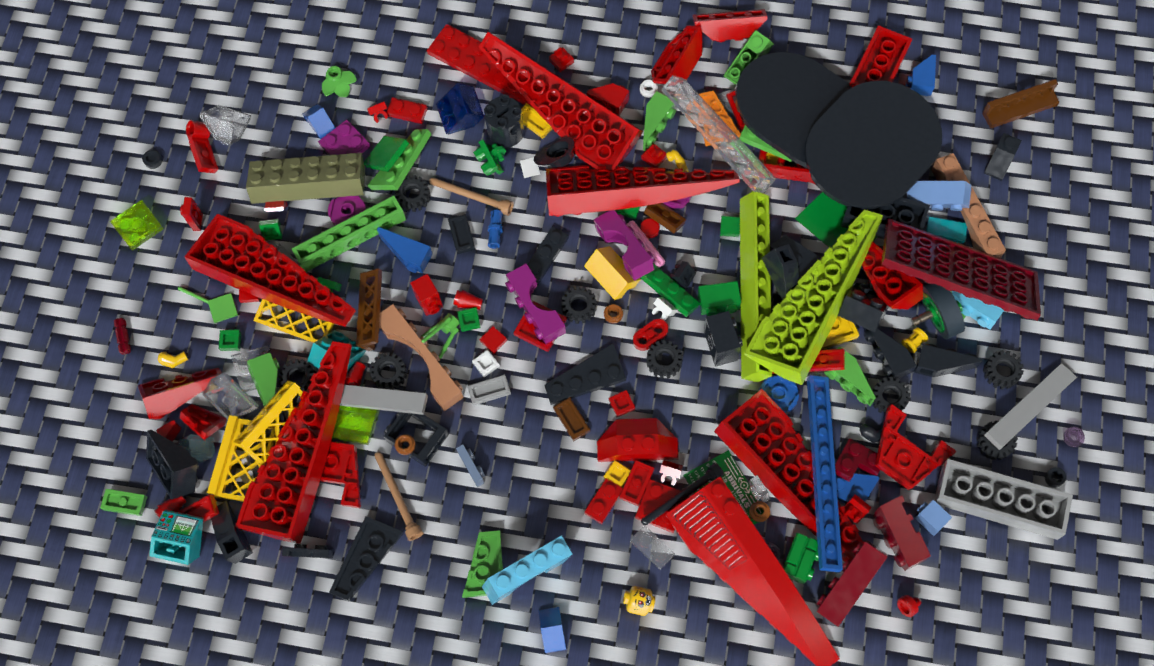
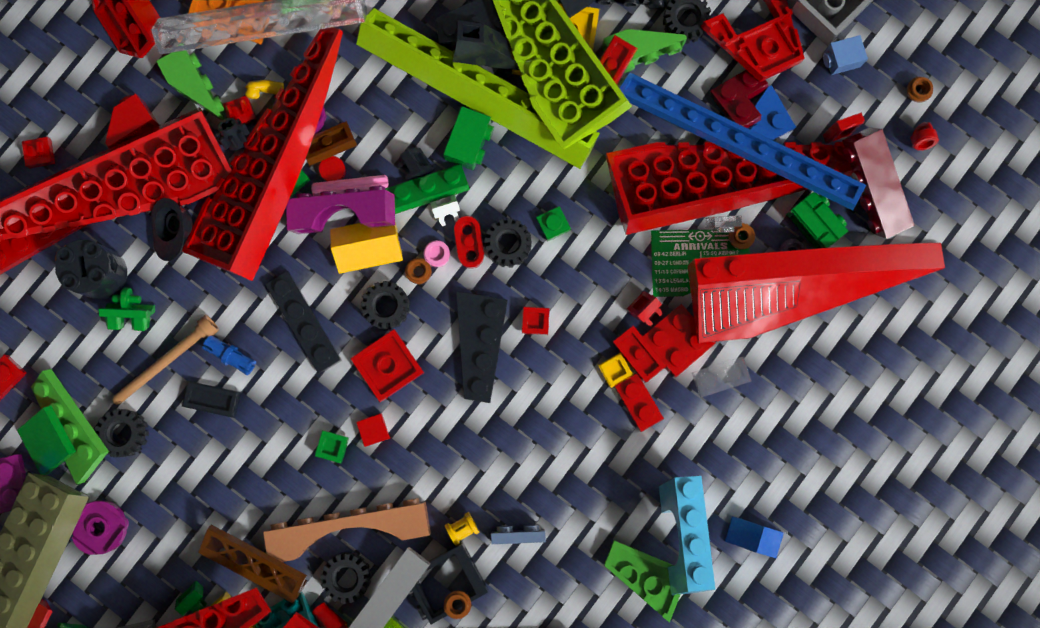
camera: 70 degrees left, 15 degrees up
bright green brick [292,196,406,272] -> none
blue slope [377,227,433,273] -> none
red brick [410,274,443,316] -> none
bright green plant [421,313,460,359] -> none
clear blue slope [436,83,484,135] -> none
red cone [453,289,483,310] -> none
light grey tile [467,374,511,406] -> none
white tile [472,350,500,377] -> none
magenta arch [505,264,566,344] -> none
white sticker [520,157,540,178] -> none
yellow tile [521,103,552,139] -> none
reddish brown tile [553,397,590,442] -> none
red wedge [597,418,679,462] -> none
yellow head [623,586,655,616] -> none
white plate [640,80,658,98] -> none
black piece [641,463,724,525] -> none
black brick [704,311,743,367] -> none
green tile [720,216,740,237] -> none
blue tile [759,375,799,414] -> none
red tile [844,494,871,524] -> none
black arm [859,424,883,443] -> none
dark red wedge [873,495,931,571] -> none
none -> black gear [214,118,250,150]
none -> bright pink tile [424,240,450,267]
none -> yellow bush [445,512,480,546]
none -> green plate [536,206,571,242]
none -> red tile [823,112,865,143]
none -> dark orange plate [907,77,933,103]

